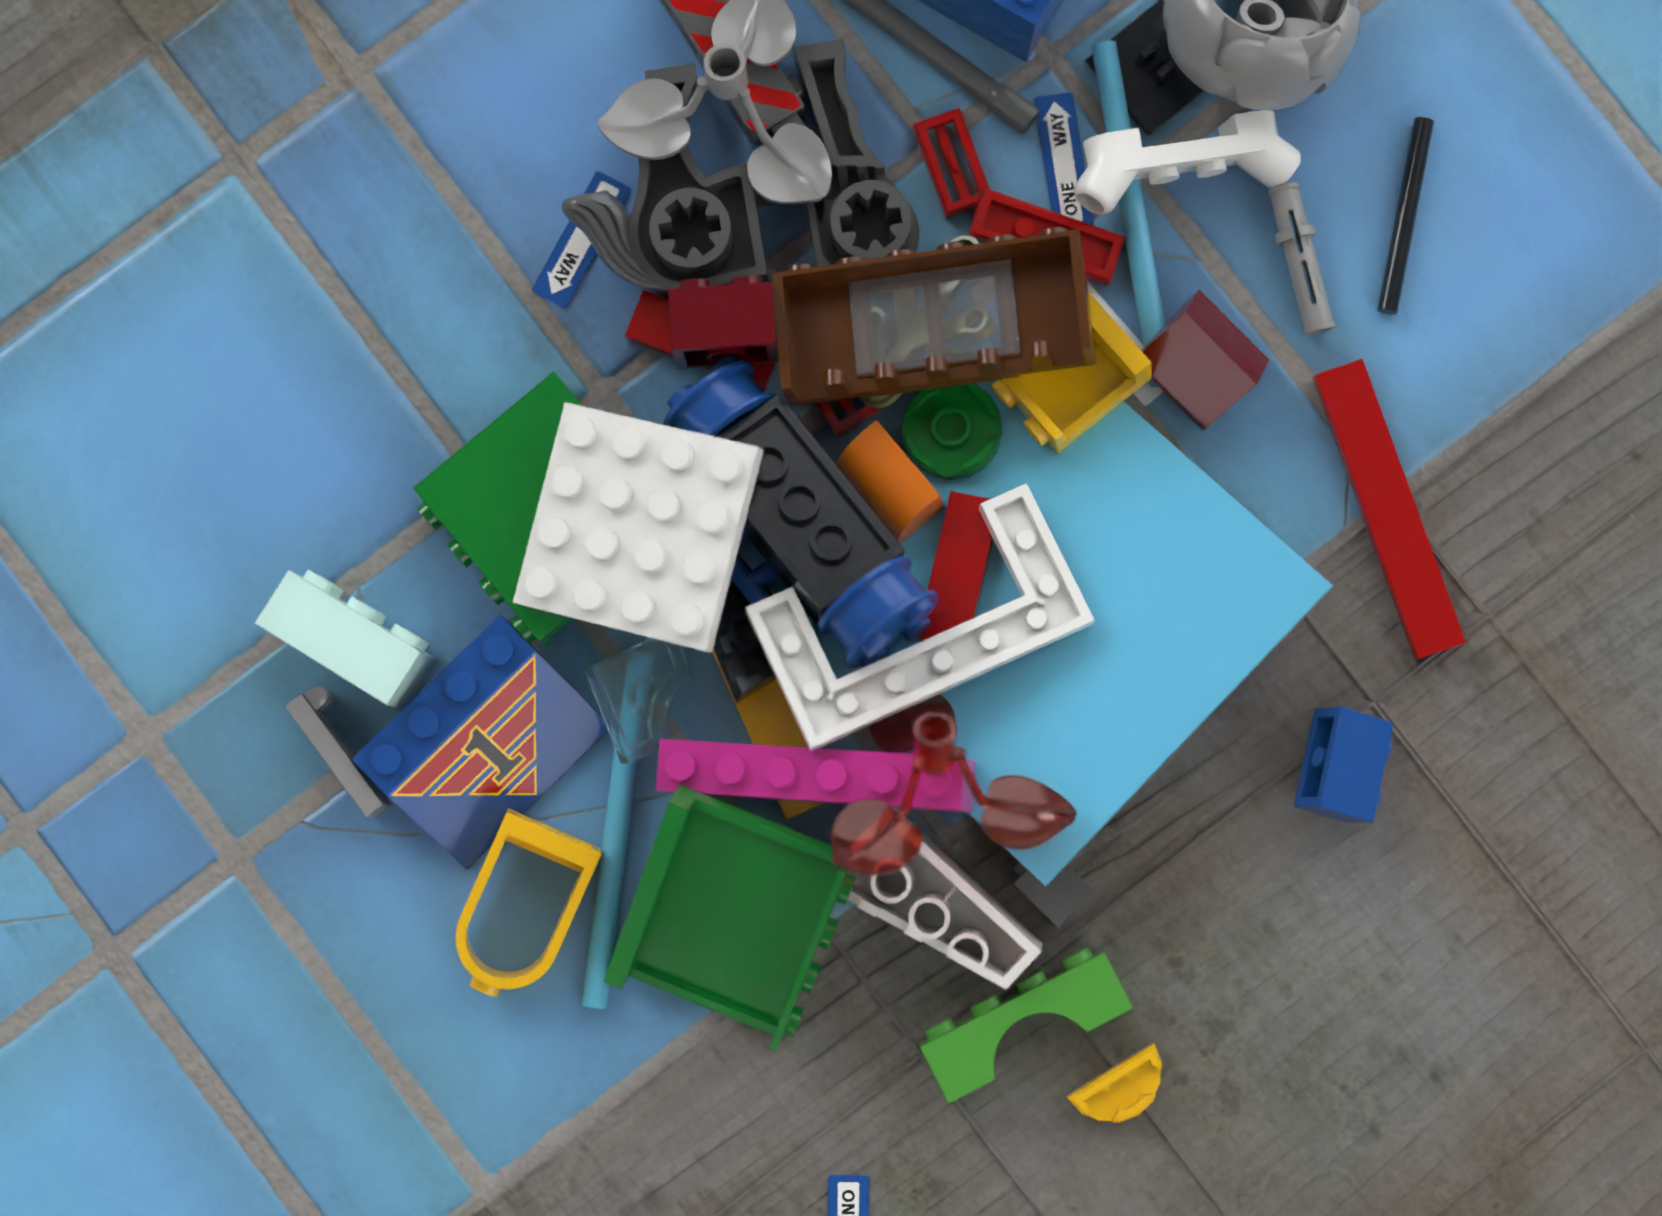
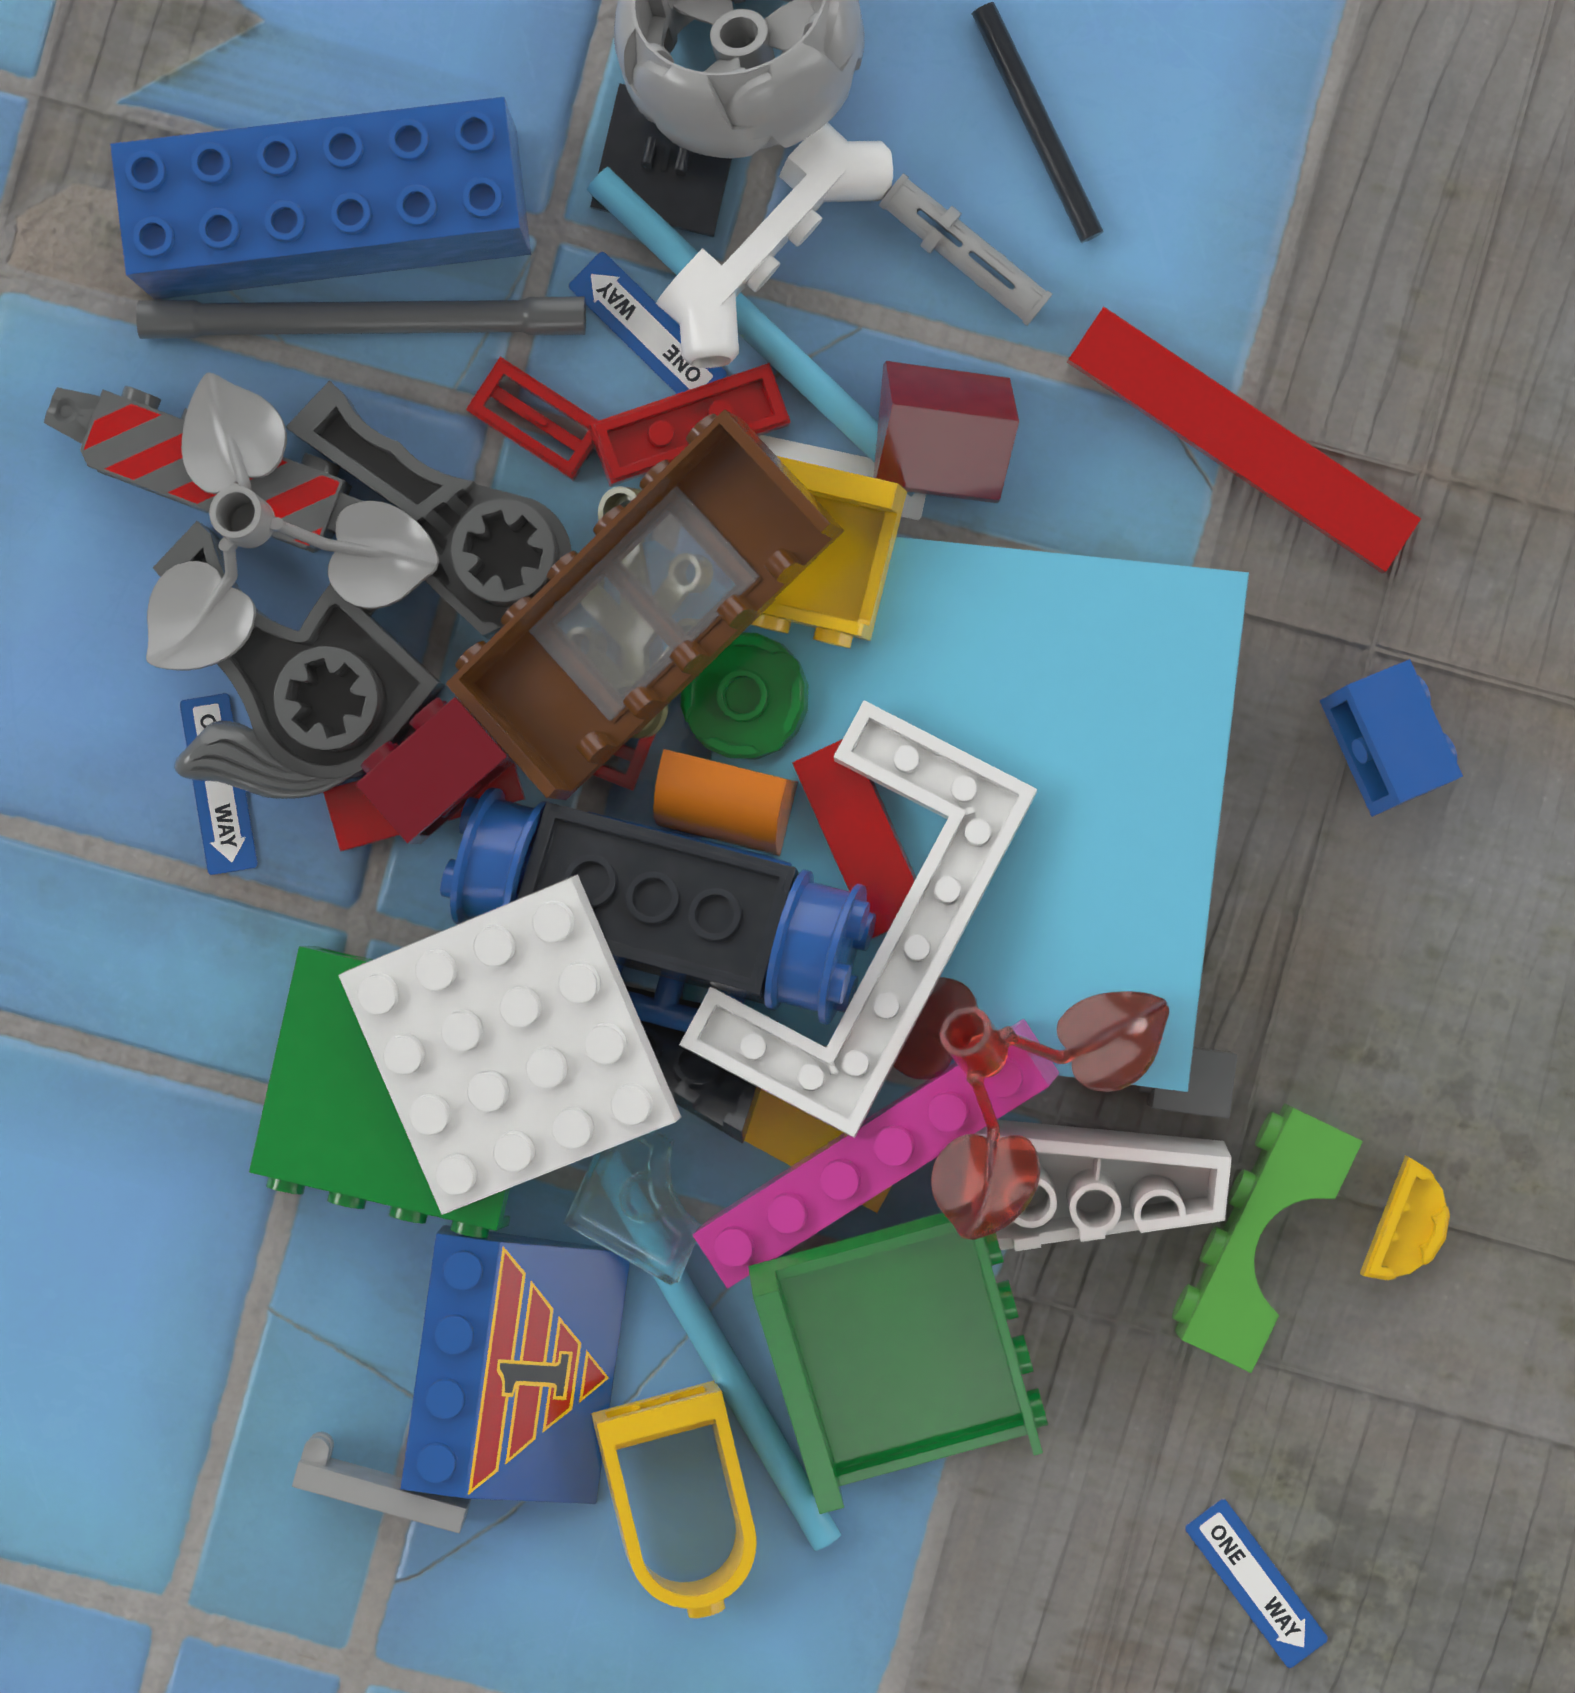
camera: 35 degrees left, 5 degrees up
light aqua brick [255,569,437,709] -> none

